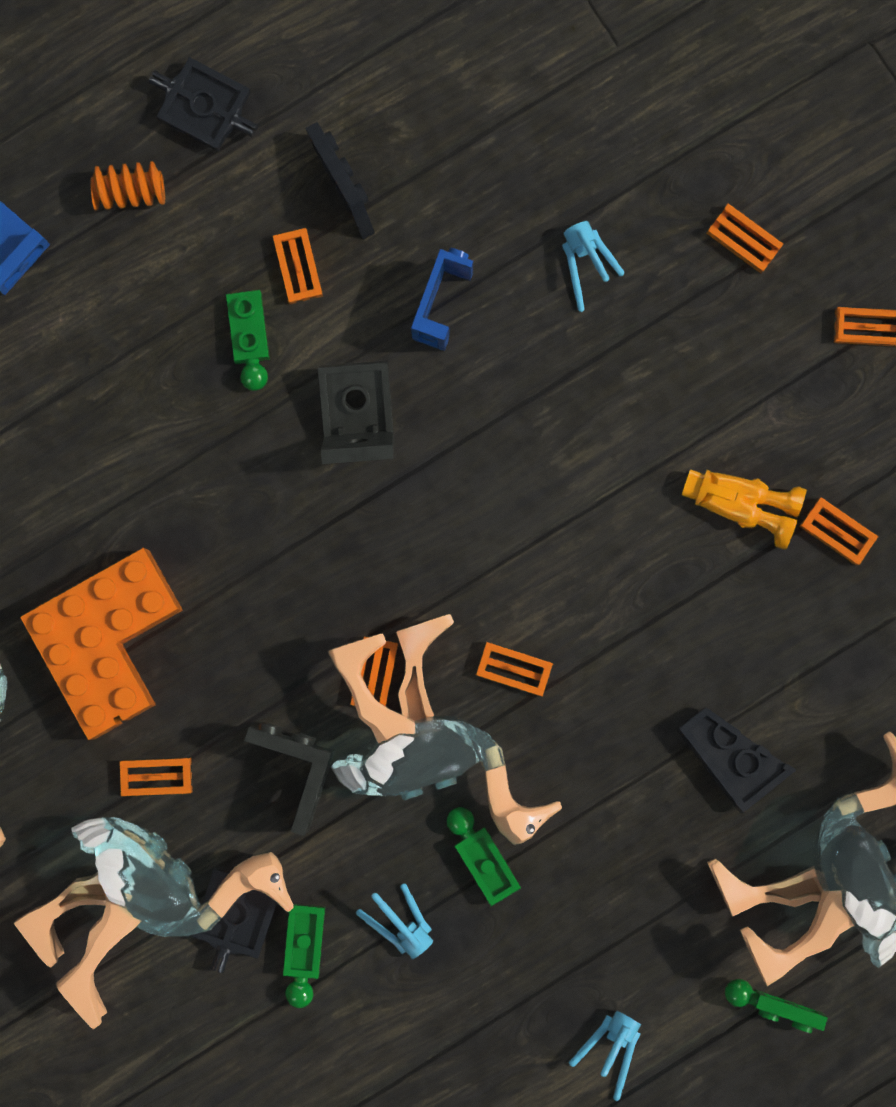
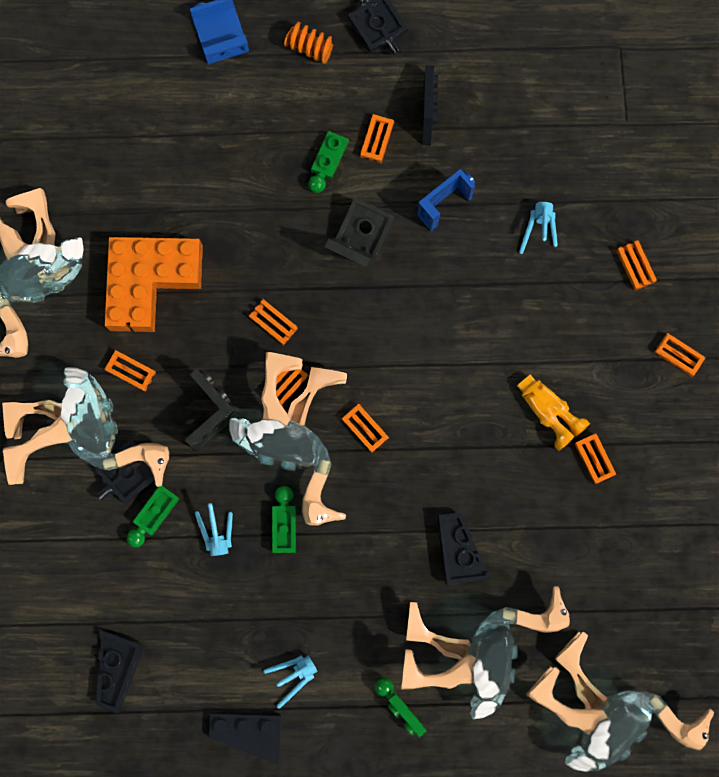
camera: 30 degrees right, 5 degrees down
none -> orange tile [249,299,298,345]

